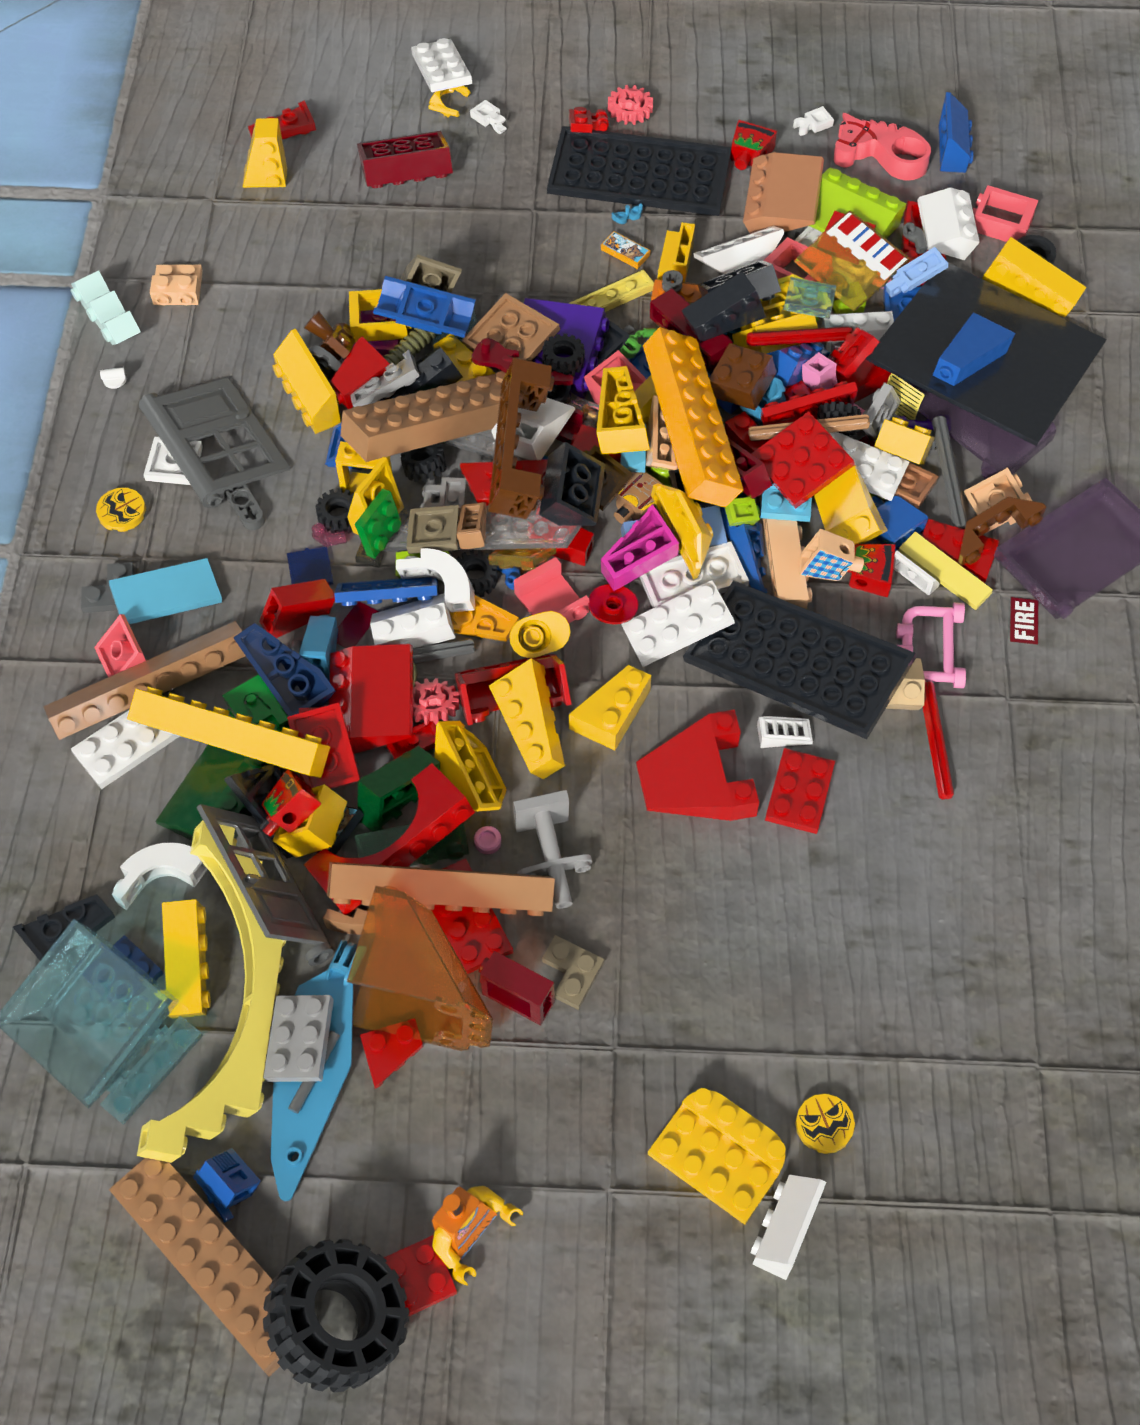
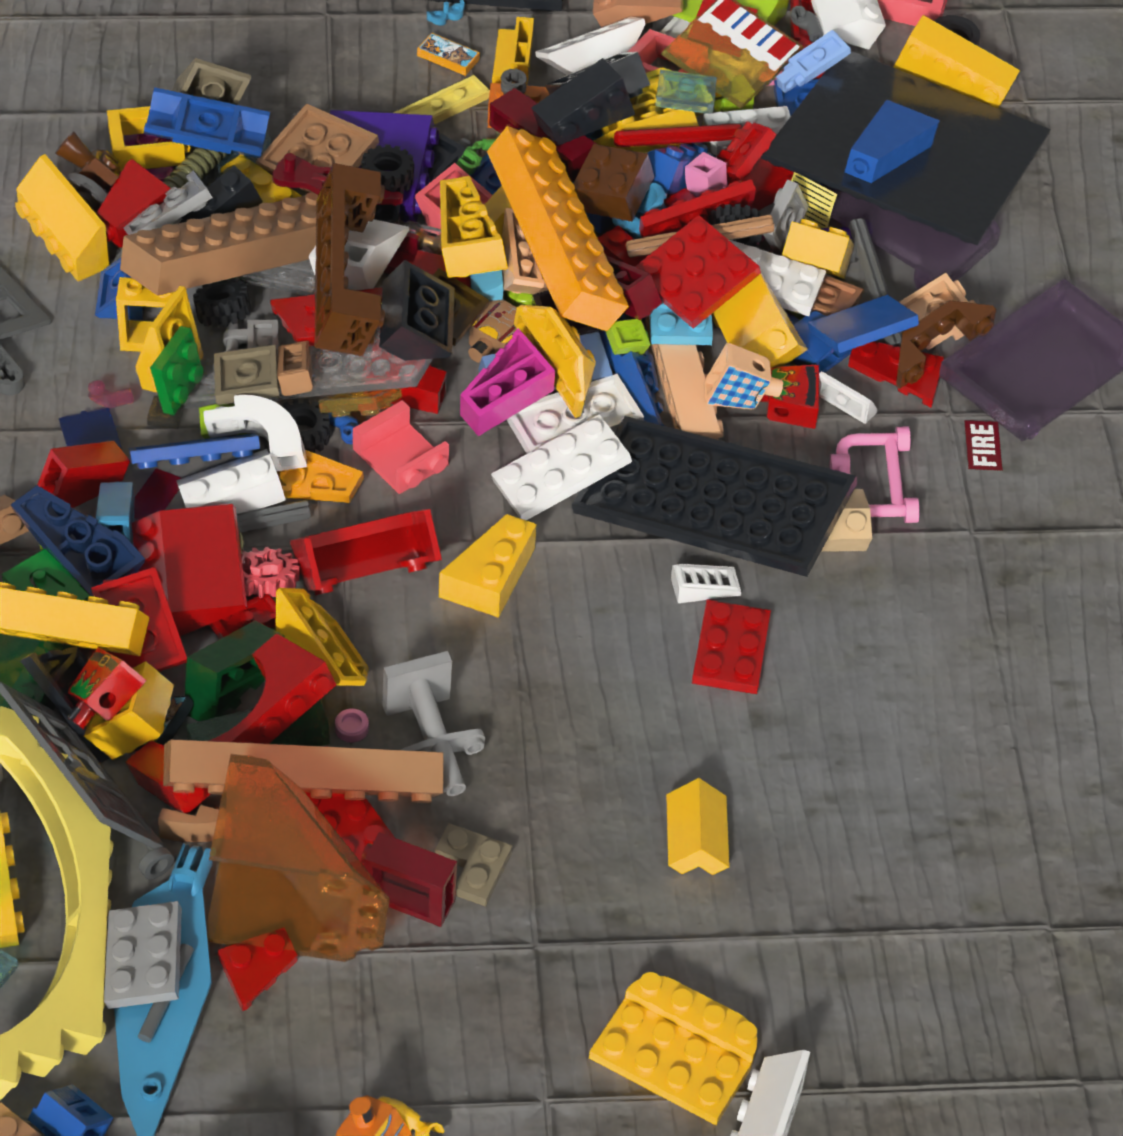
camera: 10 degrees left, 10 degrees down
black tyre [315,488,354,535] -> none
yellow wedge [489,658,565,779] -> none
yellow piece [509,611,570,658] -> none
red dish [588,584,638,624] -> none
red wedge [636,709,759,821] -> none
yellow tile [795,1094,855,1154] -> none
light yellow tile [899,532,993,610] -> none
red axle [923,681,954,800] -> none
none -> yellow piece [666,778,729,875]
none -> blue tile [808,295,919,353]

